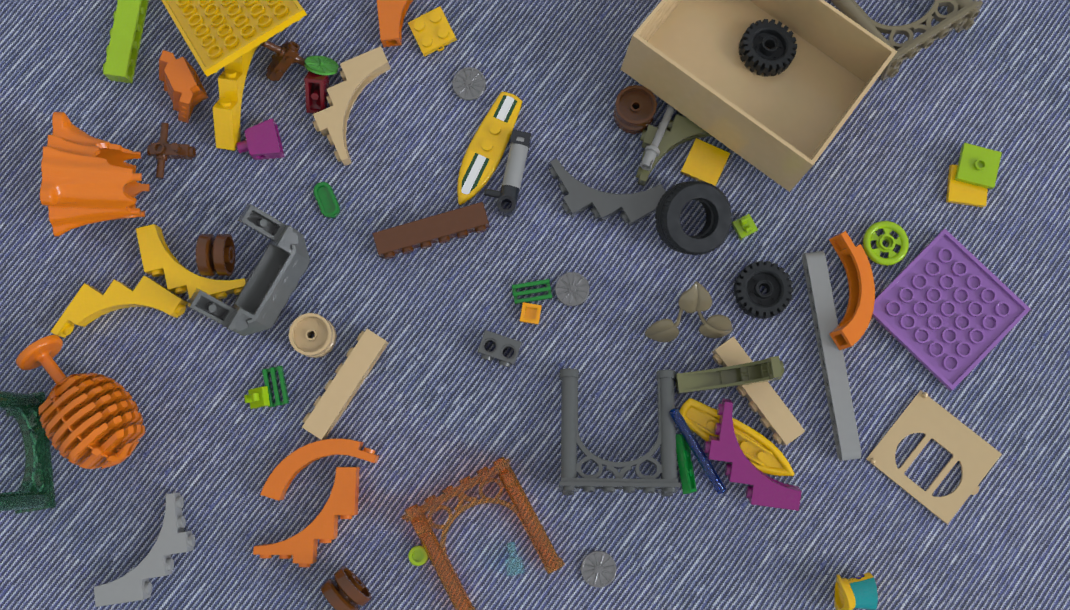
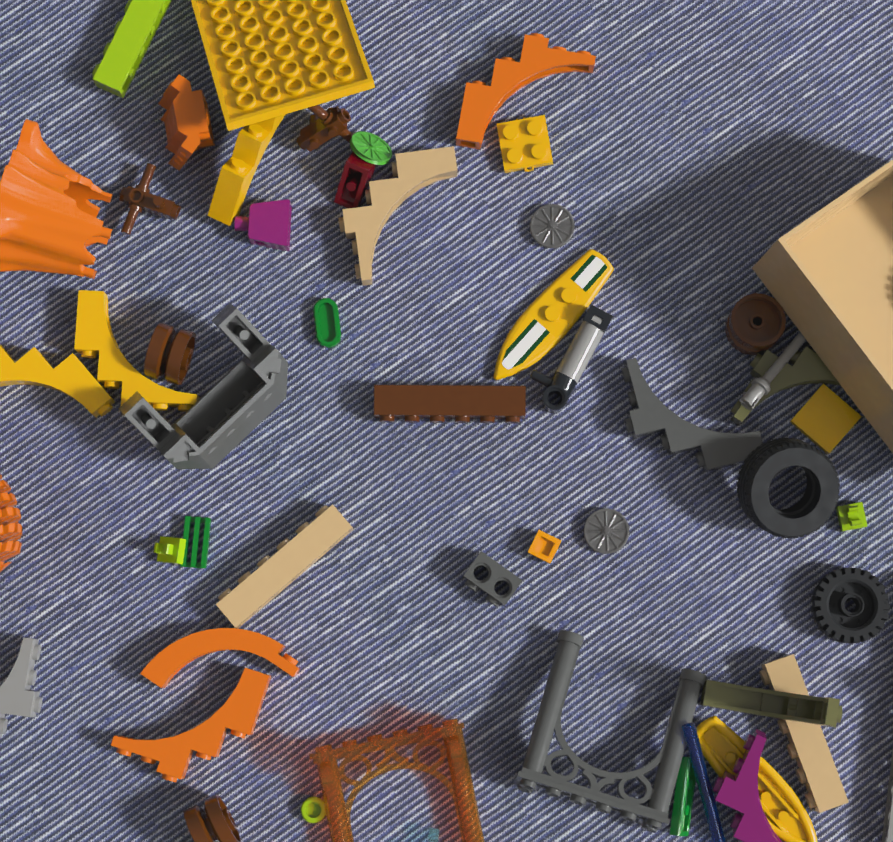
camera: 15 degrees right, 0 degrees up
tan wheel [289,313,337,358] -> none
green tile [512,279,552,305] -> none
dark tan plant [645,281,733,342] -> none

